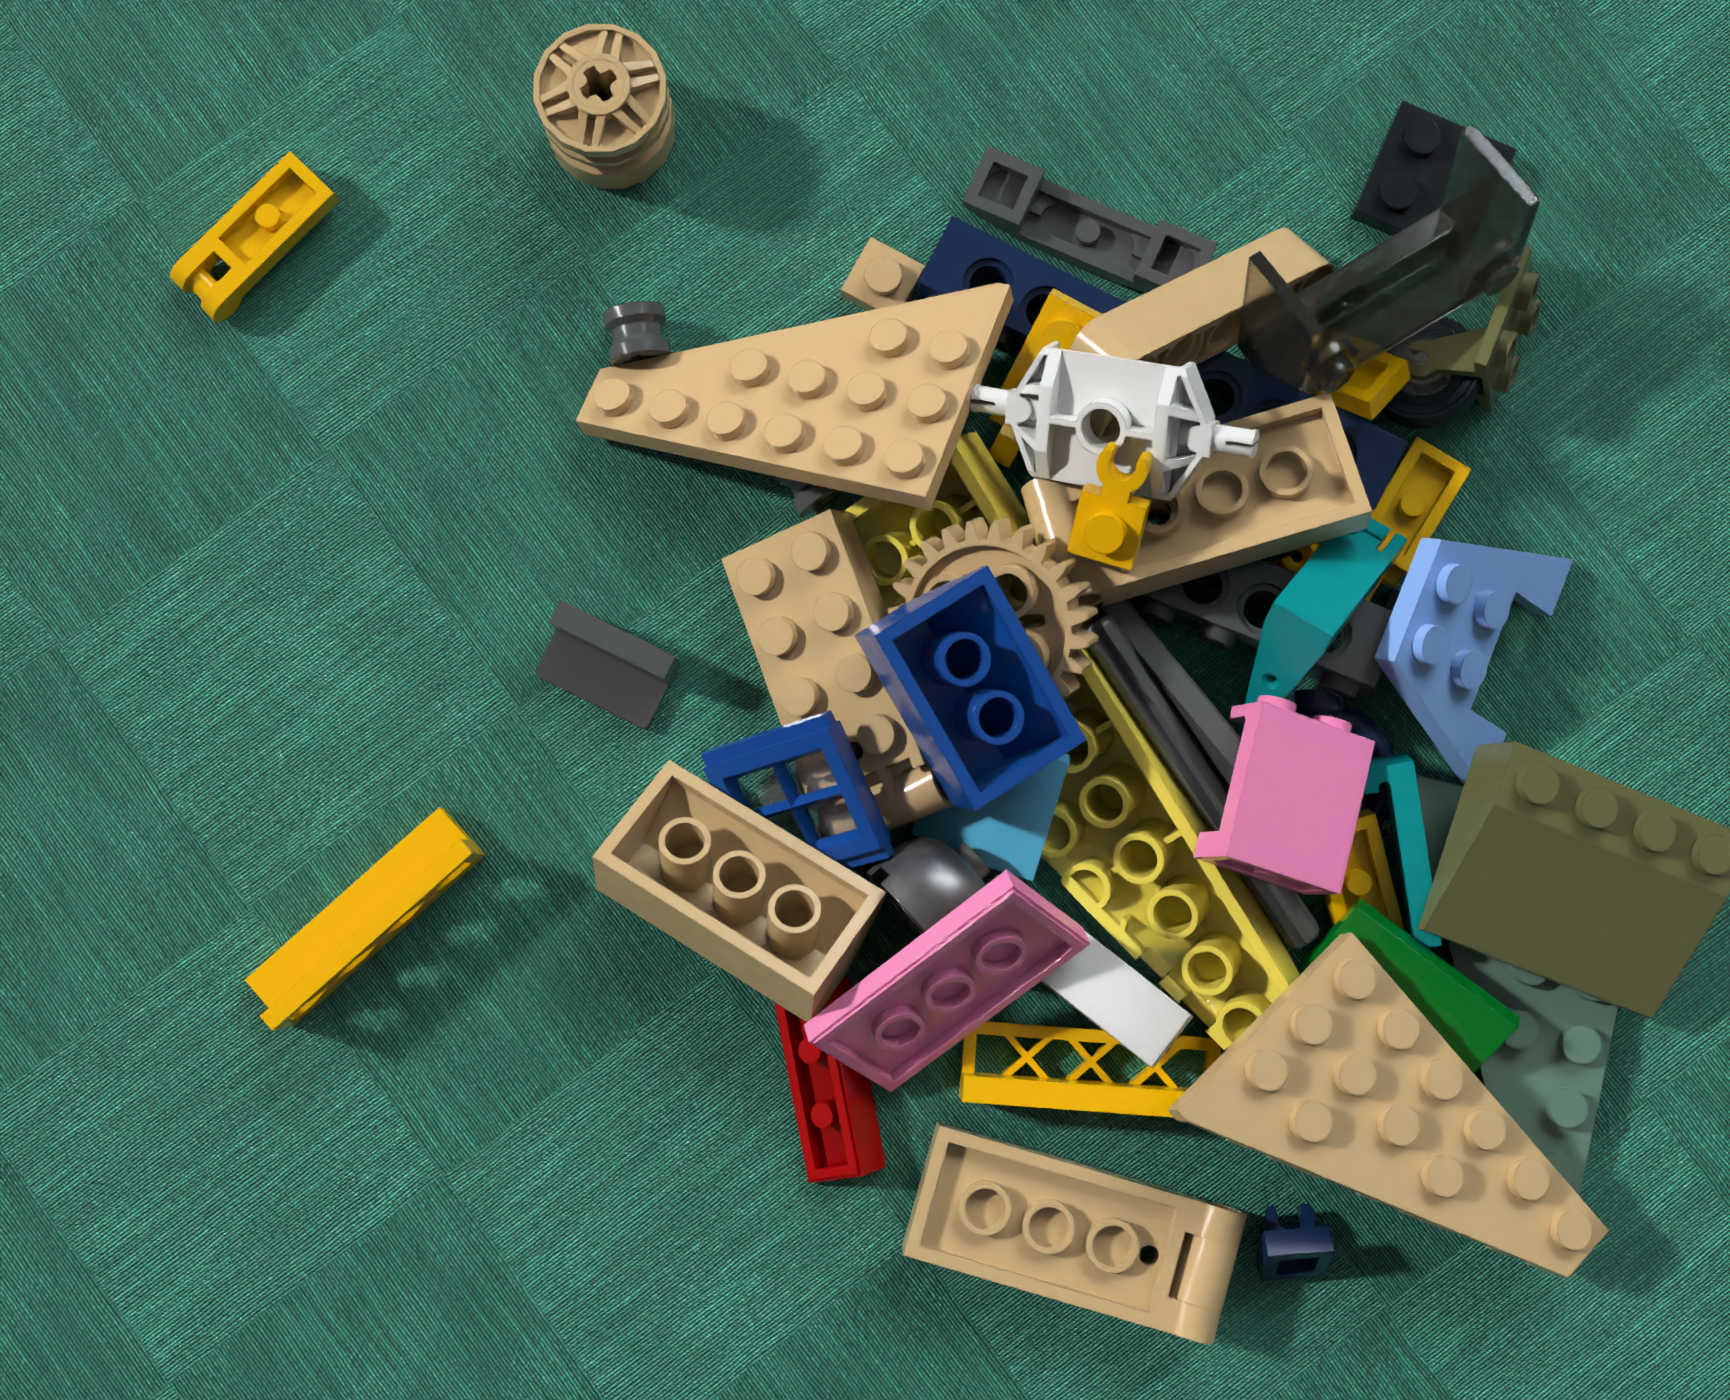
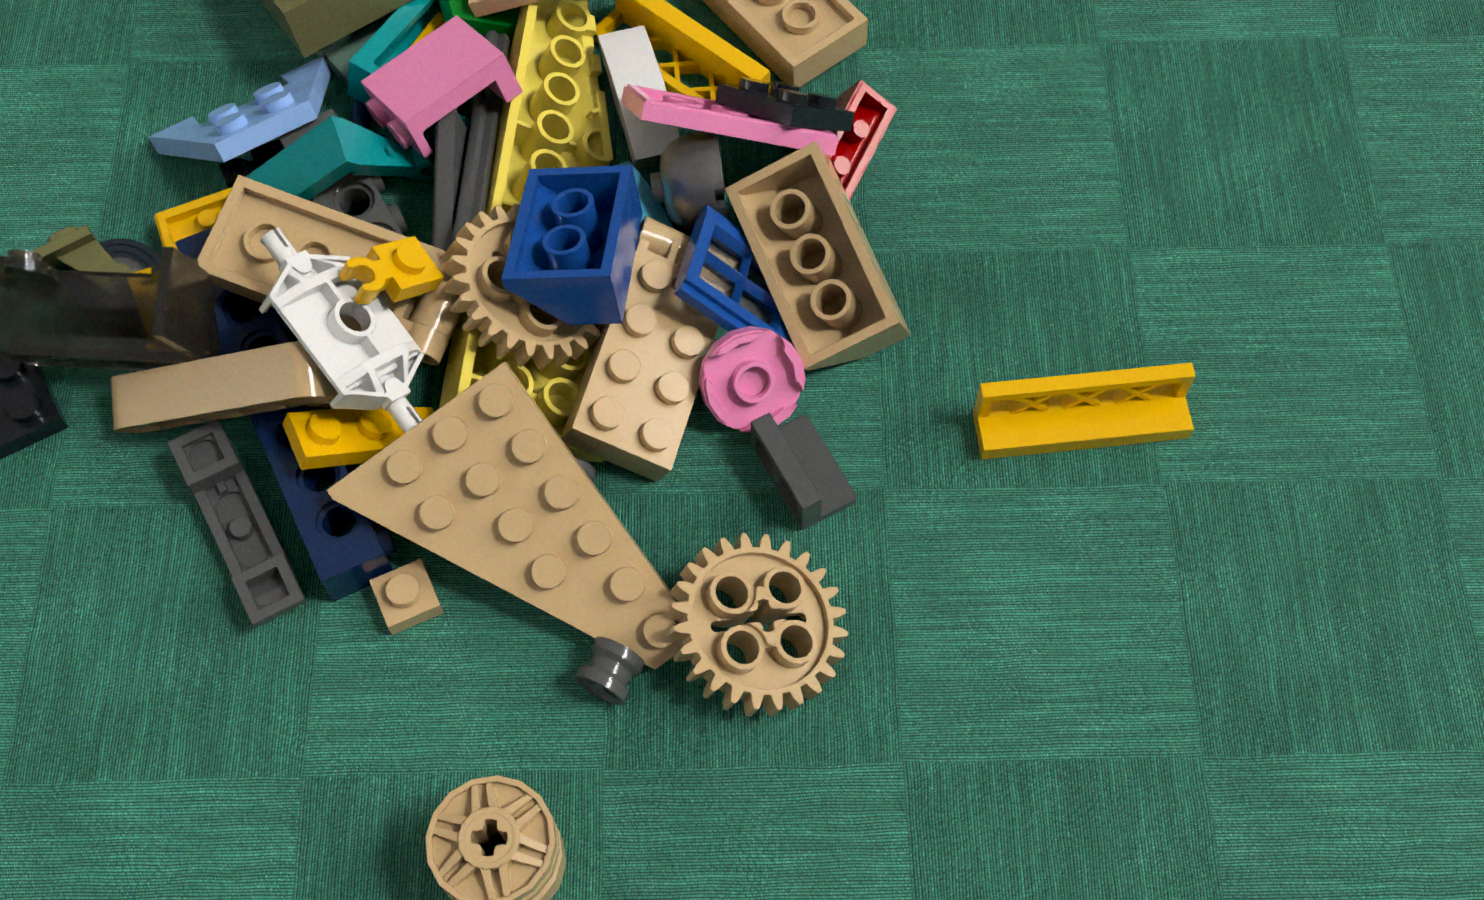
camera: 140 degrees left, 20 degrees down
none -> tan gear [665,533,848,717]
none -> bright pink tile [698,326,806,433]
none -> black plate [715,77,855,132]

